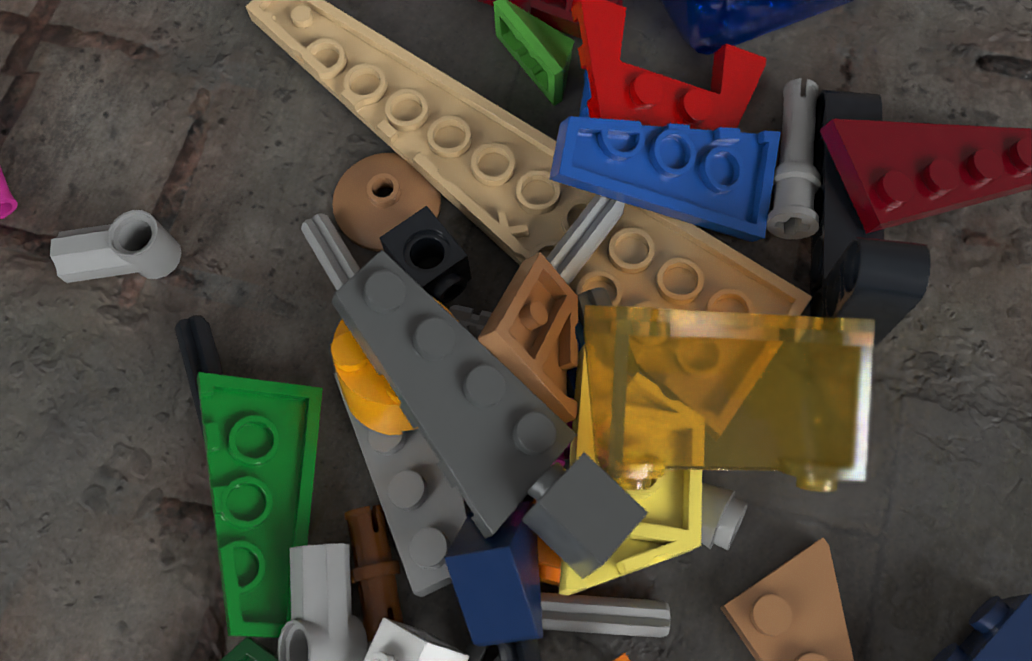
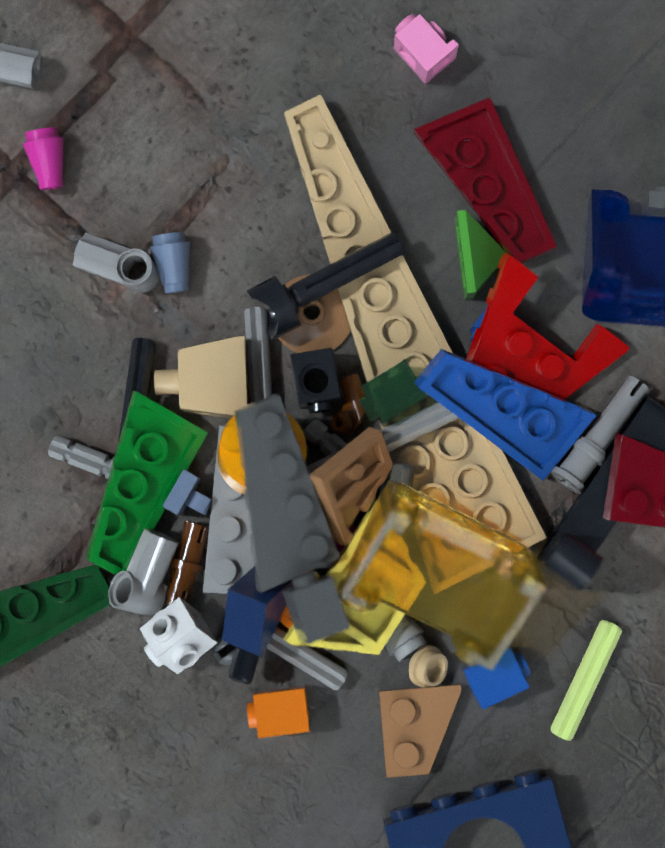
camera: 30 degrees right, 15 degrees up
none -> light grey axle [48,436,114,479]
none -> sand blue cone [149,232,190,294]
none -> tan torso [154,336,250,419]
none -> sand blue tile [163,469,212,516]
none -> black piece [246,231,405,340]
none -> reddish brown arm [331,373,369,435]
none -> clear green brick [358,360,427,427]
none -> tan plate [409,645,448,688]
none -> blue brick [461,646,531,710]
none -> yellowish green axle [551,620,622,741]

